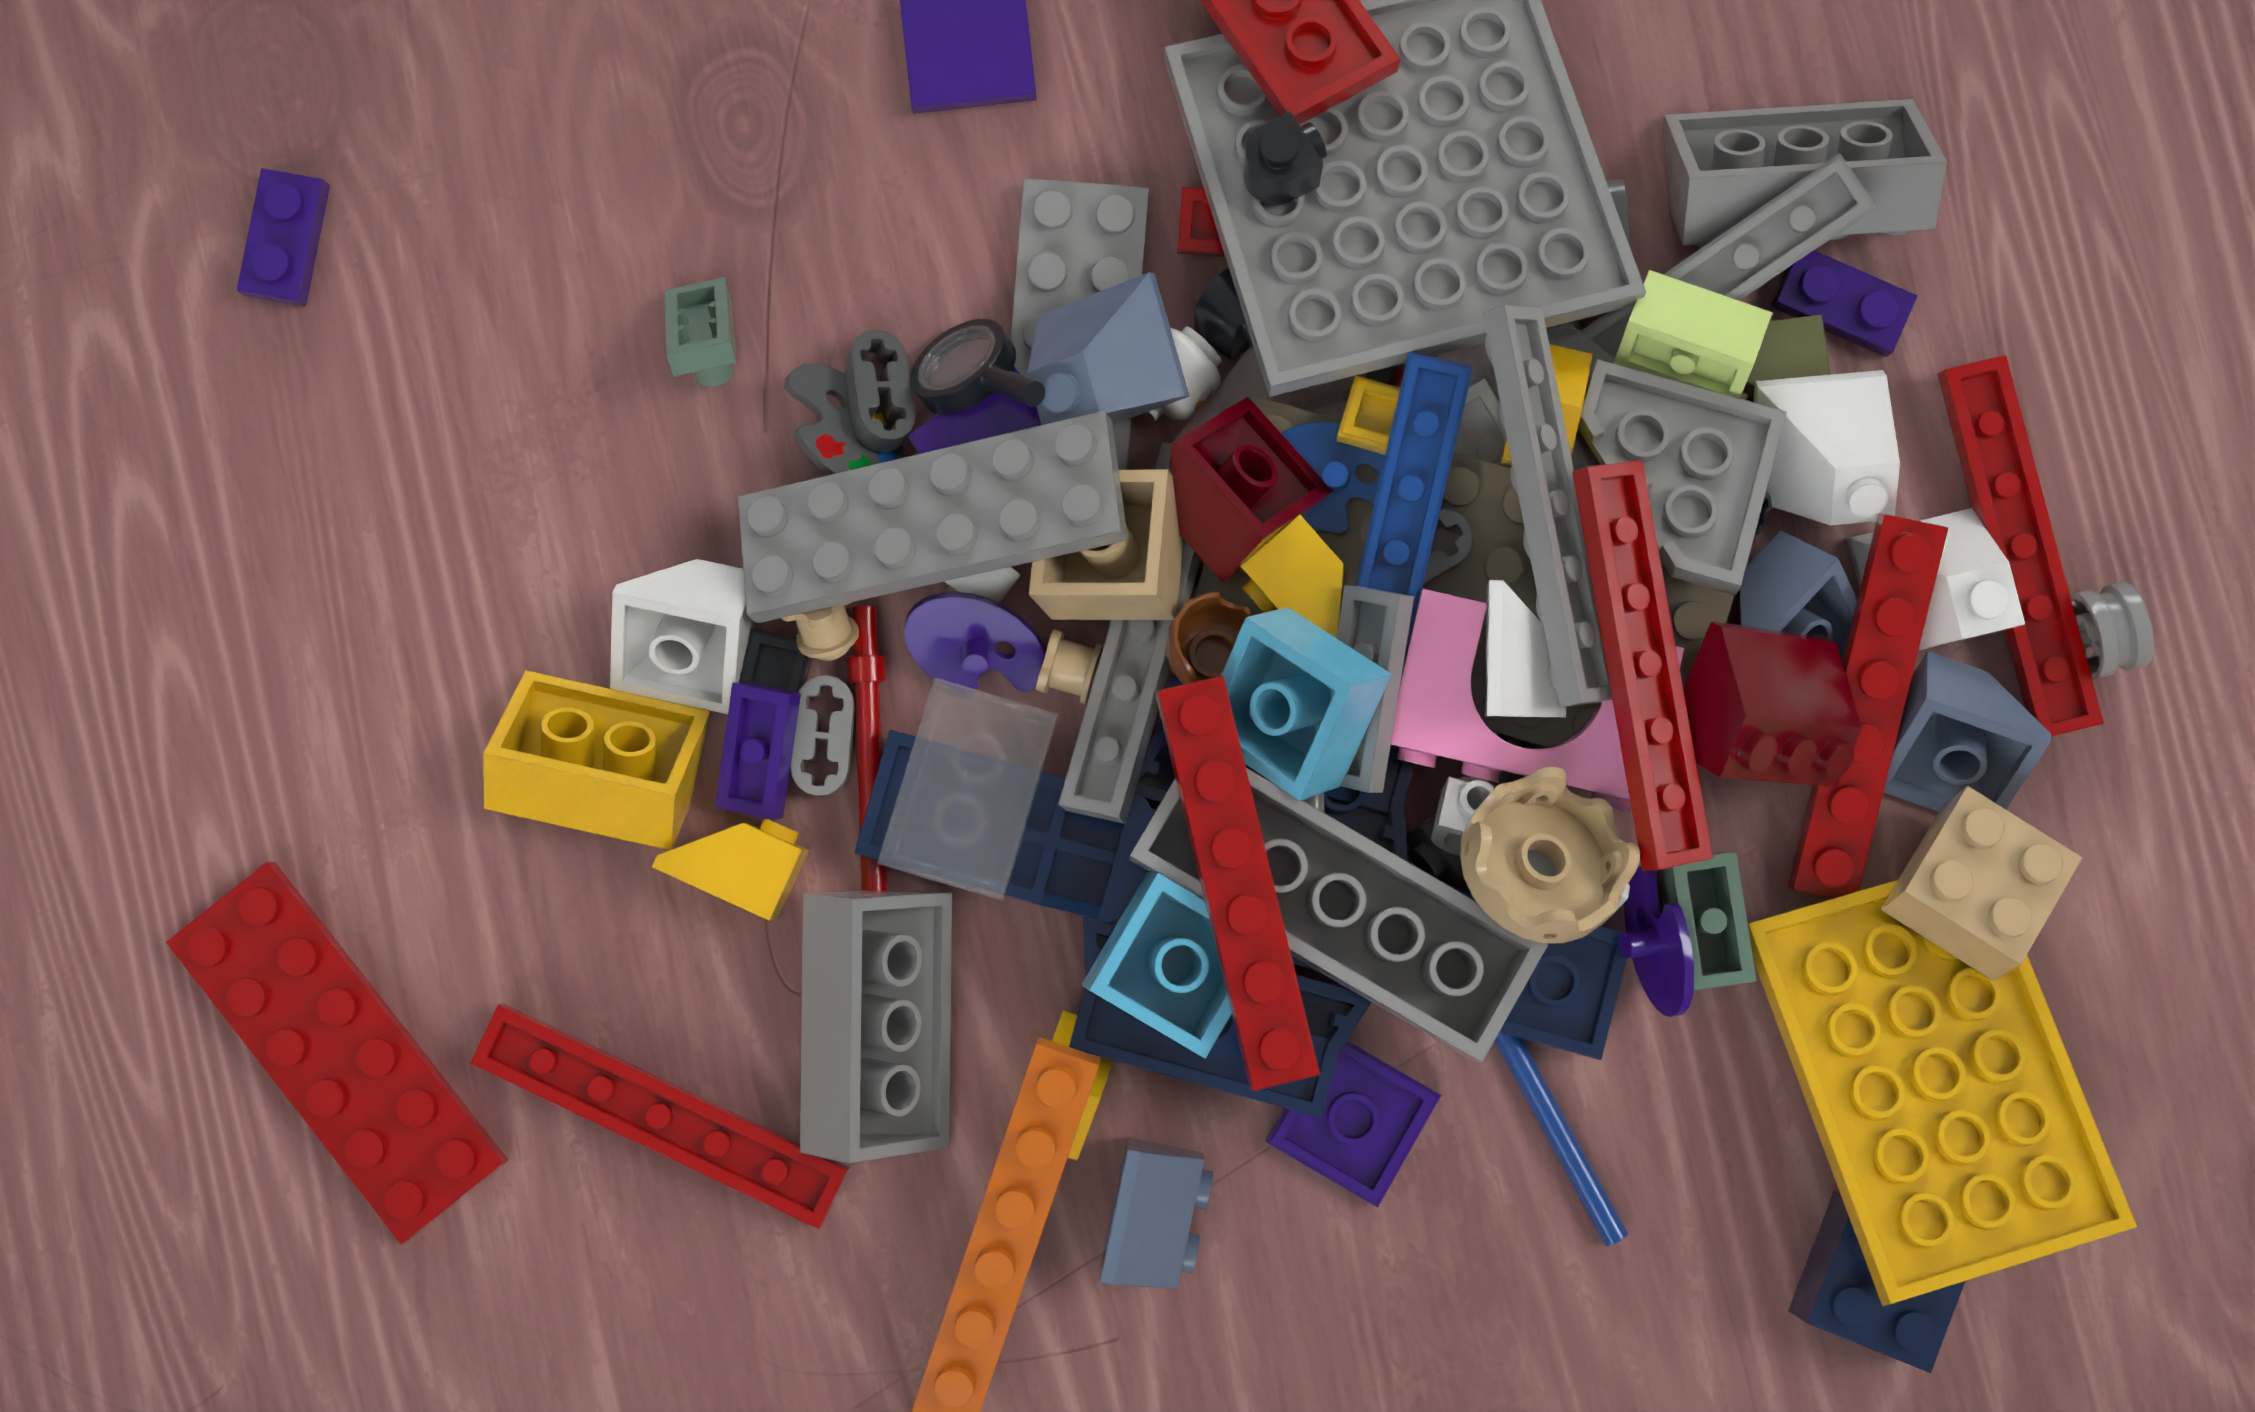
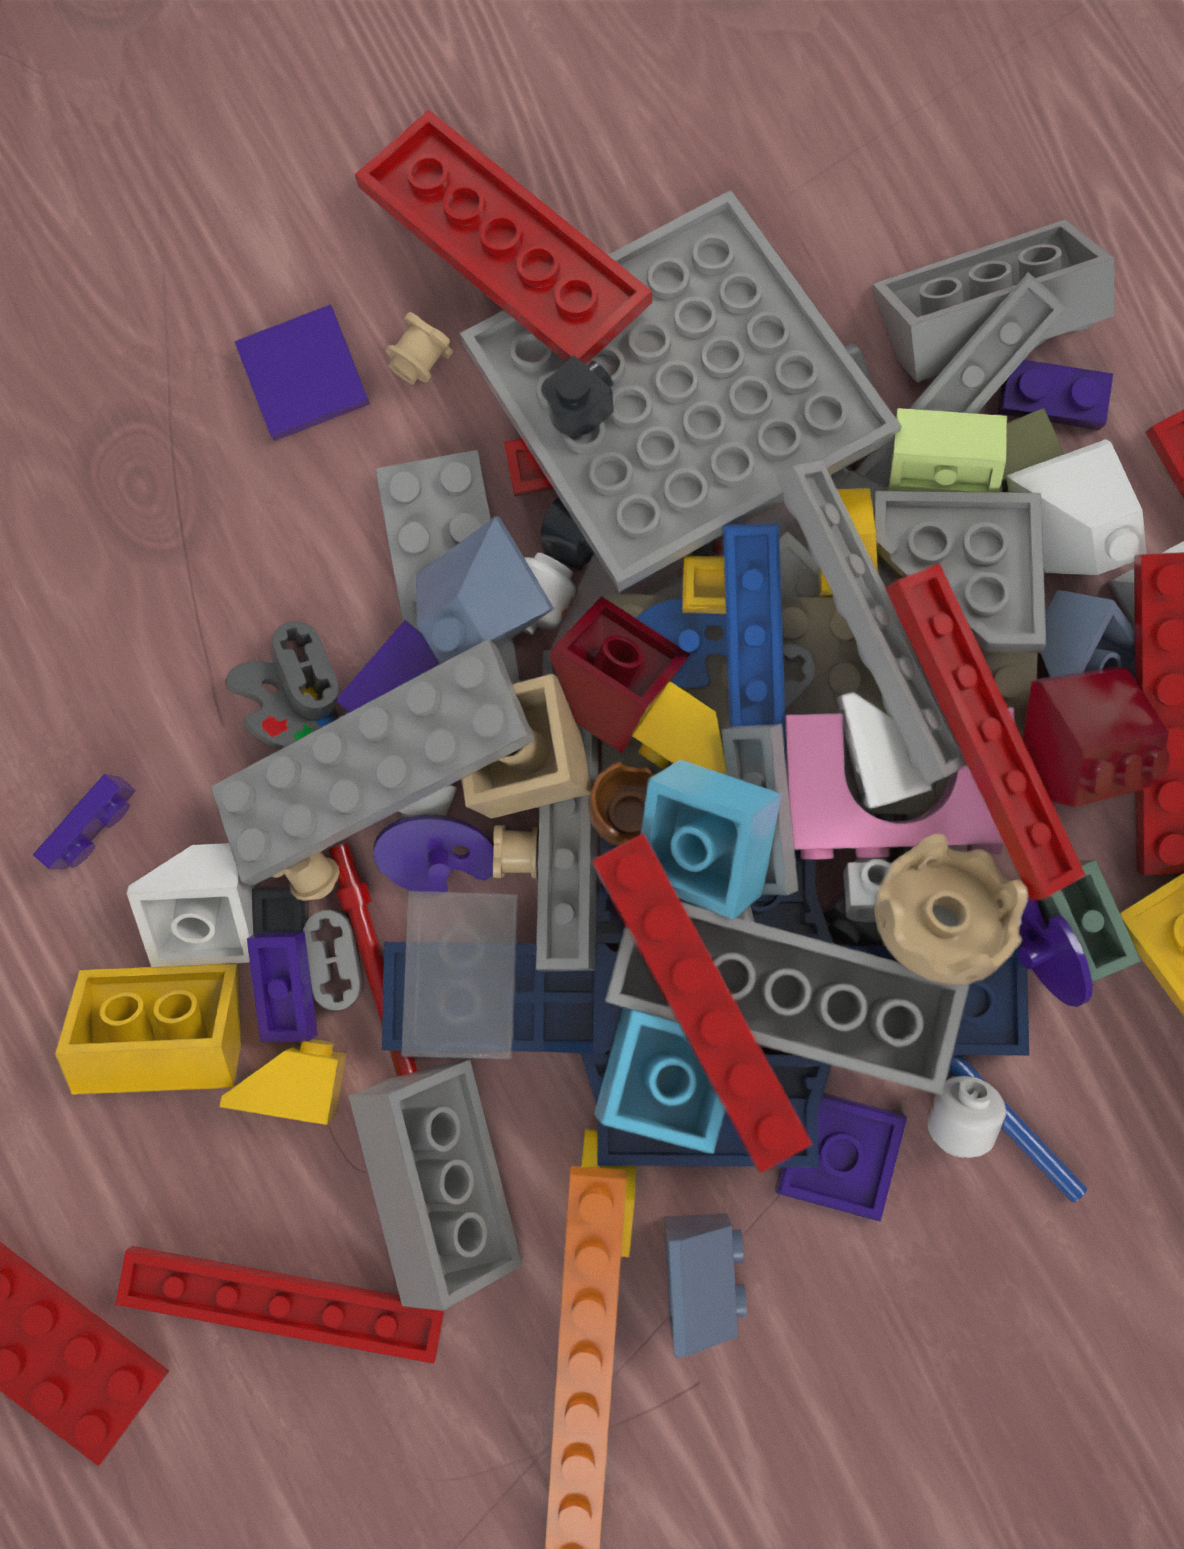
camera: 10 degrees left, 0 degrees up
sand green tile [664,277,737,387] -> none
black piece [910,319,1045,415] -> none
none -> dark purple plate [33,774,136,869]
none -> tan brick [386,312,453,384]
none -> white head [927,1076,1006,1158]

